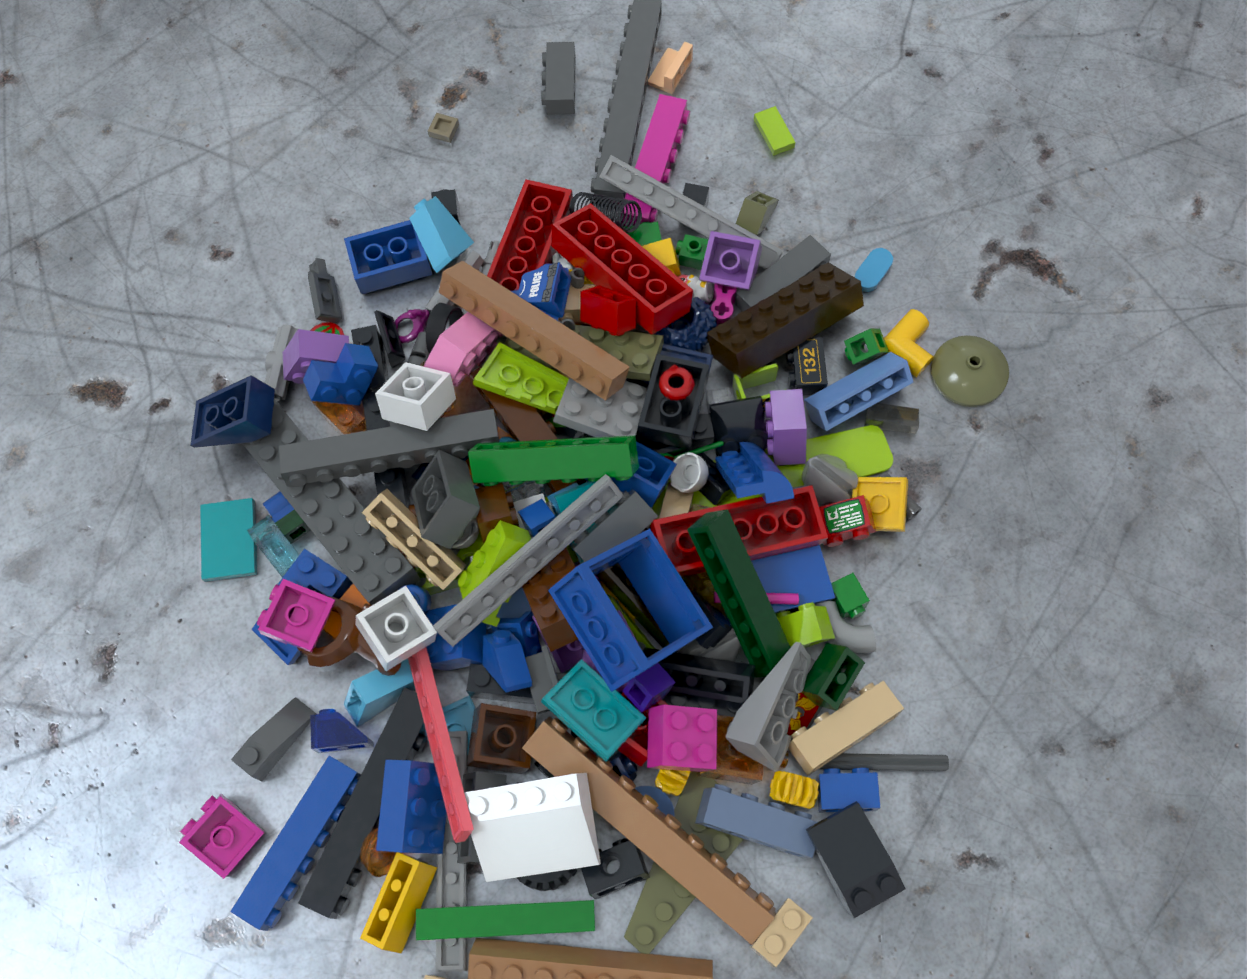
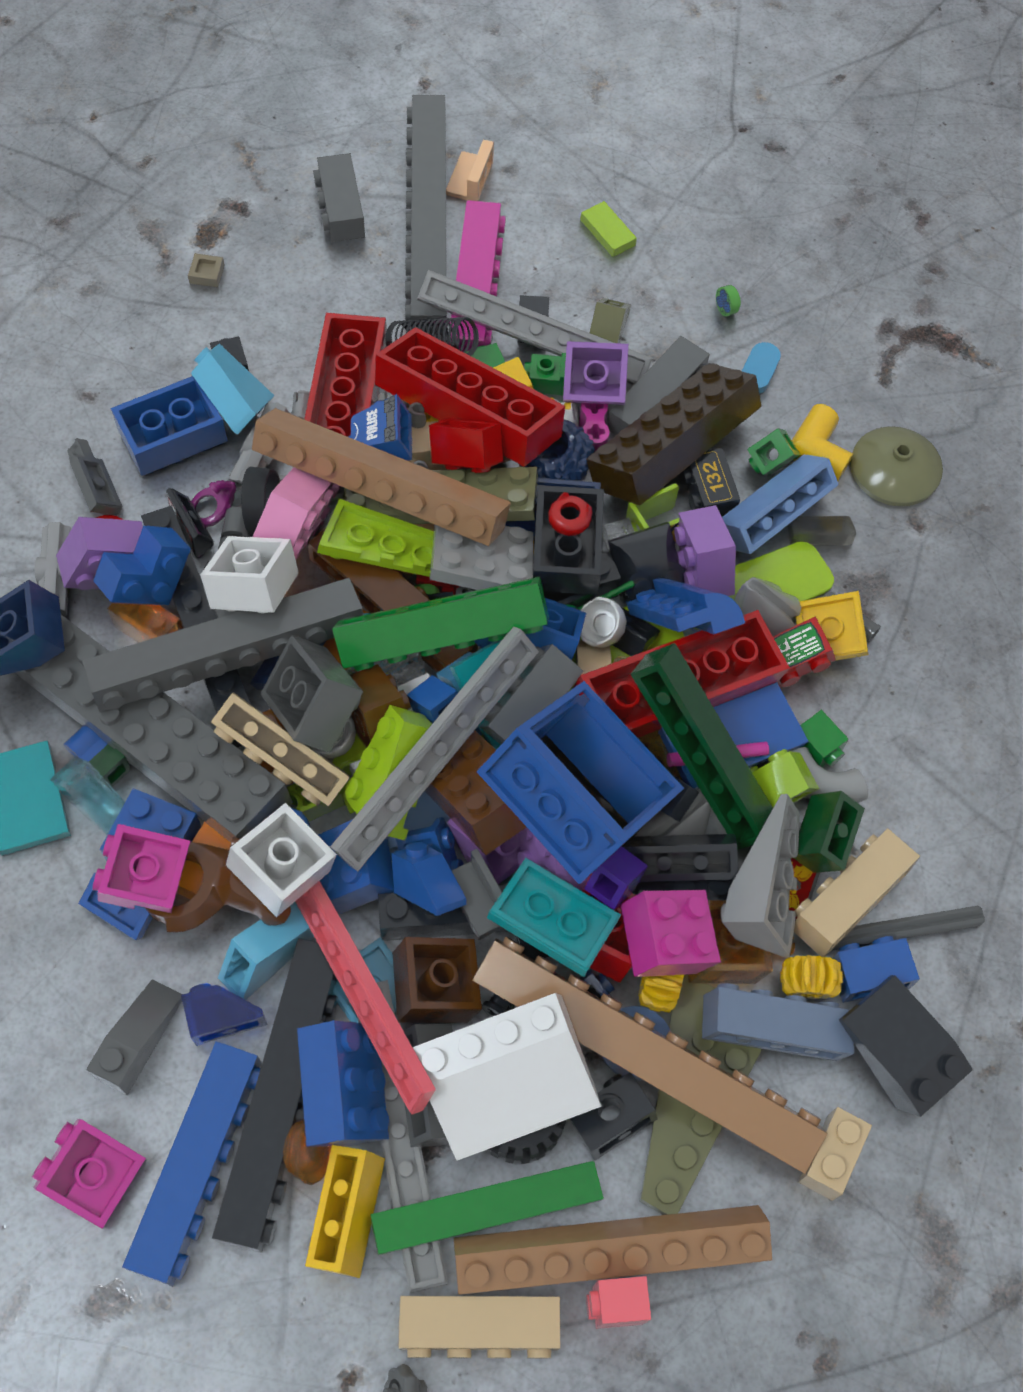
camera: 20 degrees left, 5 degrees down
none -> tile [716,285,741,316]

